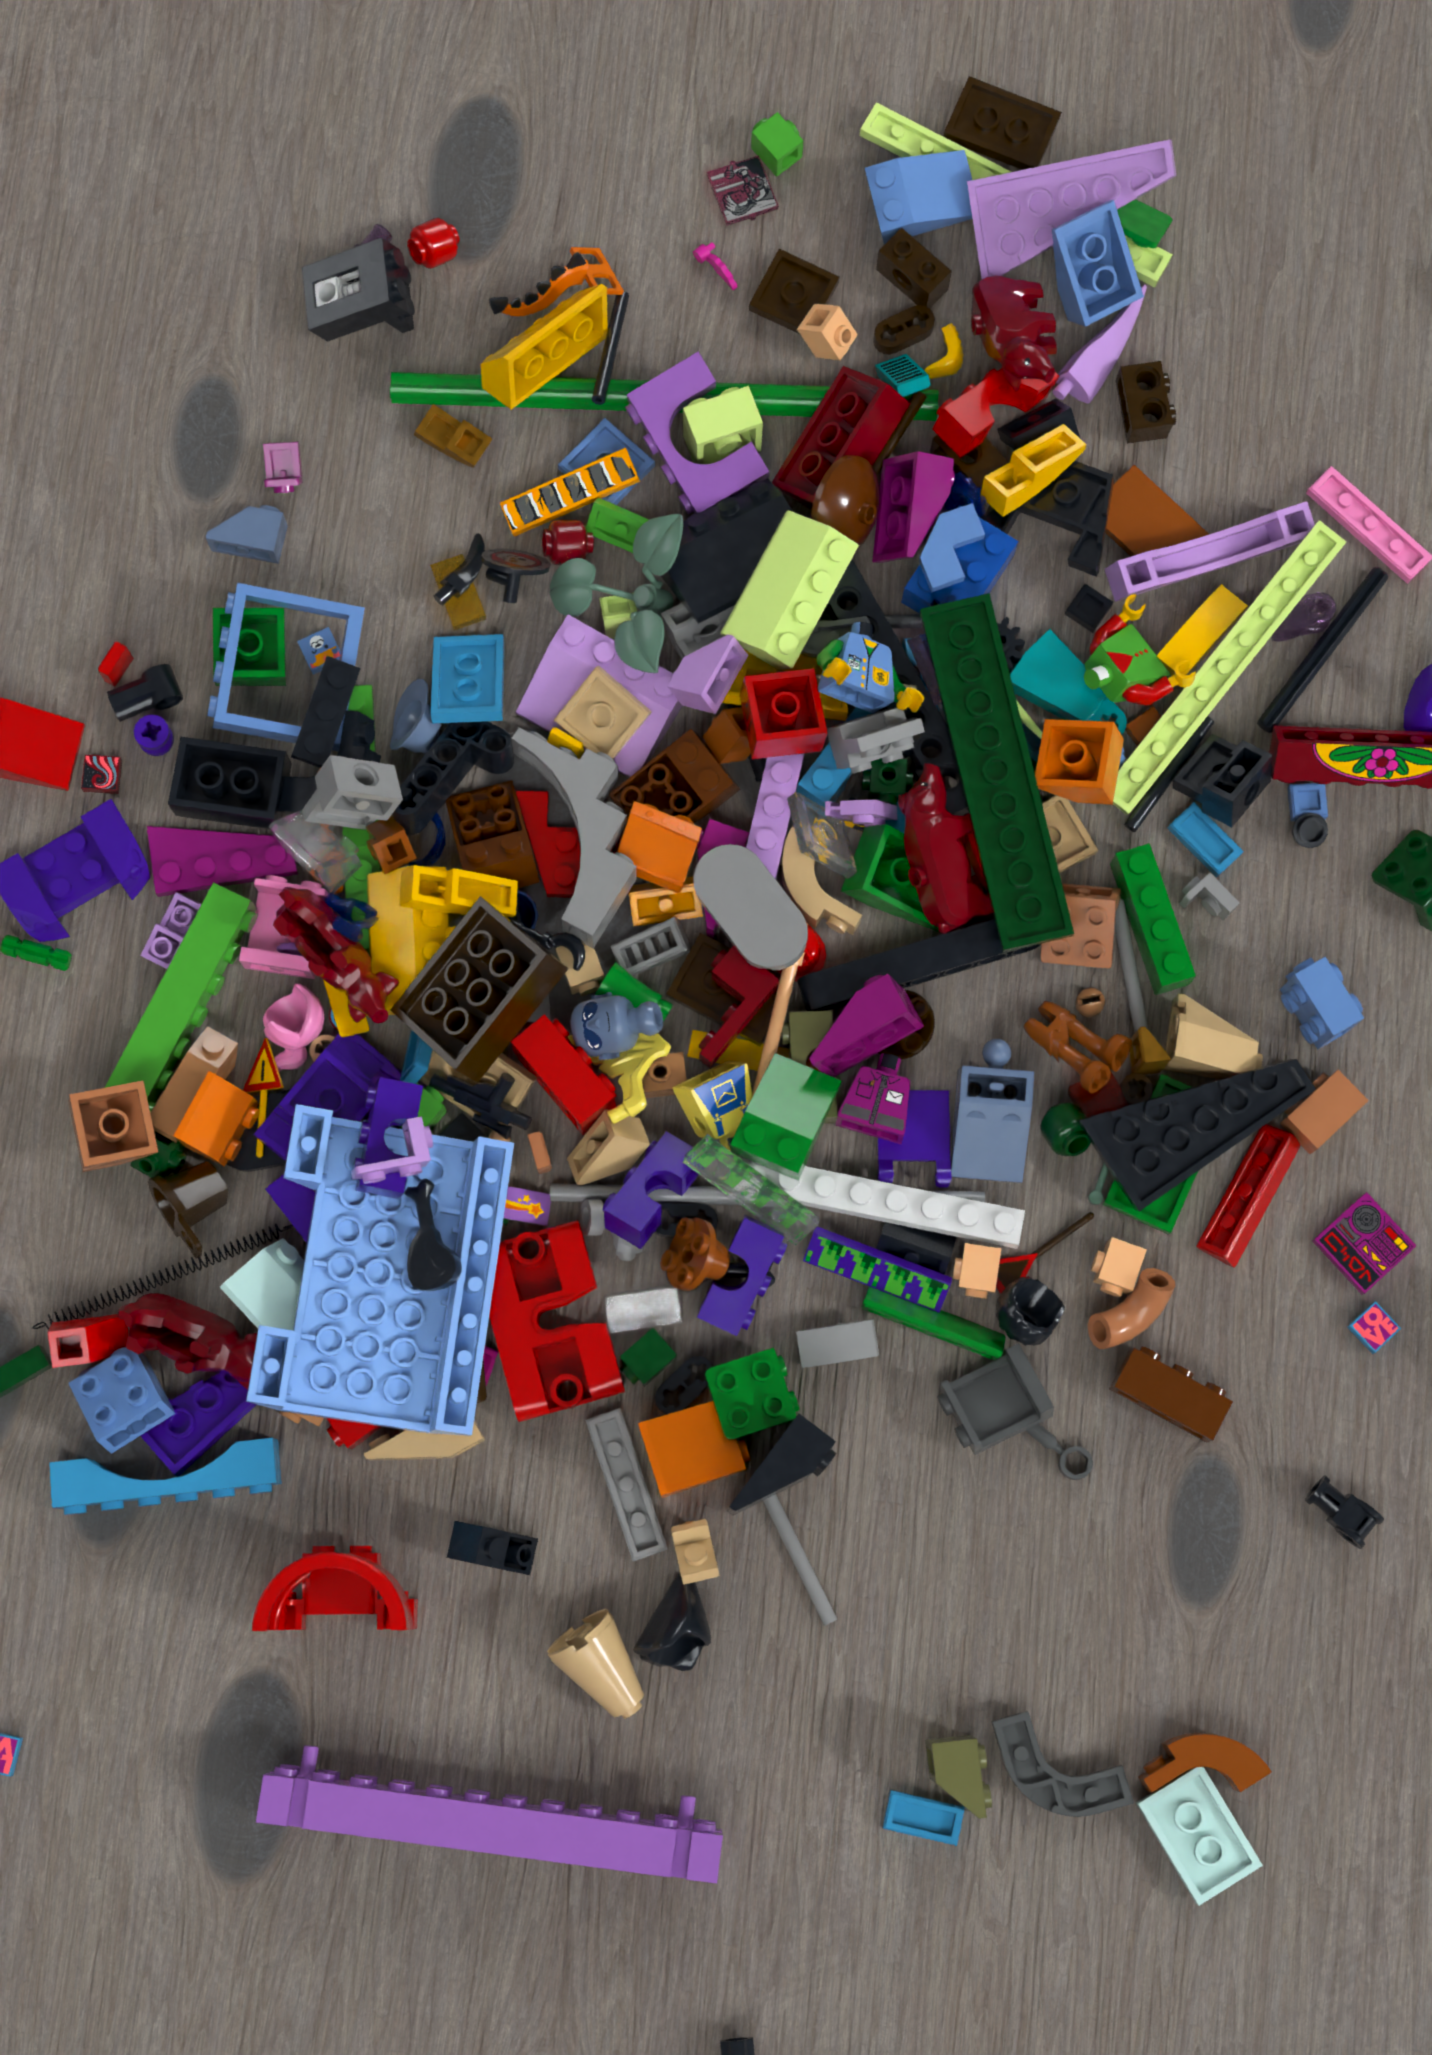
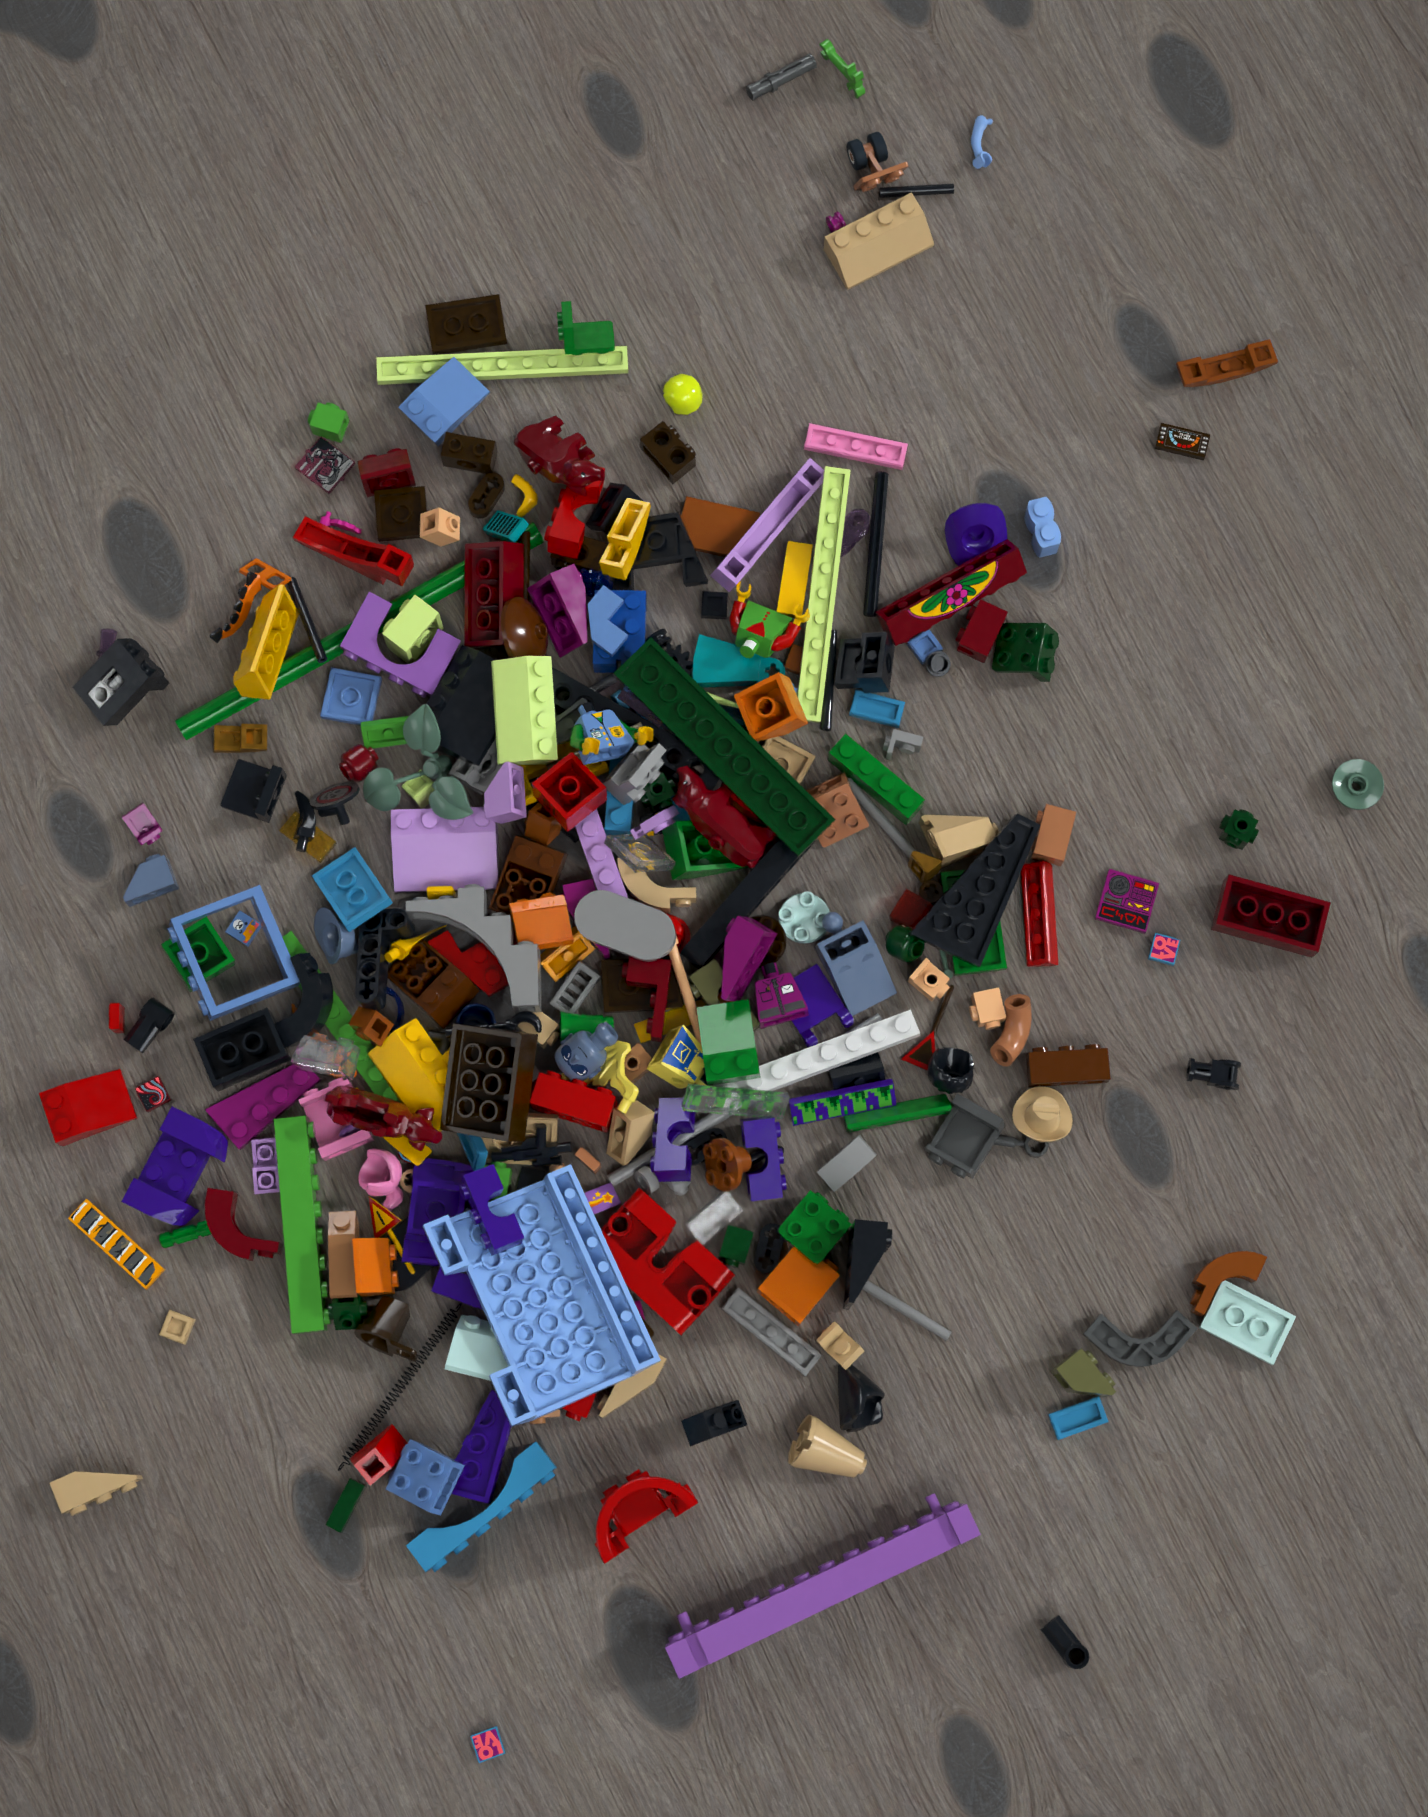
camera: 30 degrees left, 0 degrees up
nougat slope [68,1081,158,1172] -> none
dark red animal [118,1293,257,1389] -> none
dark purple wheel [134,714,174,756] -> none
black plate [291,656,361,768] -> none
light grey brick [302,755,403,830] -> none
clear blue helmet [324,892,379,942] -> none
lavender bracket [351,1117,433,1184] -> none
yellow slope [399,865,518,917] -> none
black piece [404,1178,462,1291] -> none
red head [407,218,460,269] -> none
tile [500,448,640,537] -> none
tan tile [554,666,652,760] -> none
light nougat brick [953,1243,1001,1299] -> none
lavender wing [967,139,1176,279] -> none
dark orange piece [1023,1001,1132,1093] -> none
medium blue slope [1052,200,1144,327] -> none
lavender piece [1053,284,1147,404] -> none
medium nougat hinge [1075,988,1105,1017] -> none
medium blue brick [1280,957,1364,1050] -> none
none -> dark red arch [205,1188,283,1261]
none -> black bracket [221,759,287,823]
none -> red arch [293,516,414,586]
none -> dark red slope [357,448,416,498]
none -> yellow bar [384,925,447,962]
none -> black bush [646,629,672,649]
none -> neon yellow hair [663,374,703,415]
none -> light aqua dish [778,891,830,944]
none -> light nougat brick [908,958,950,1002]
none -> dark red brick [955,599,1008,663]
none -> tan hat [1012,1086,1073,1142]

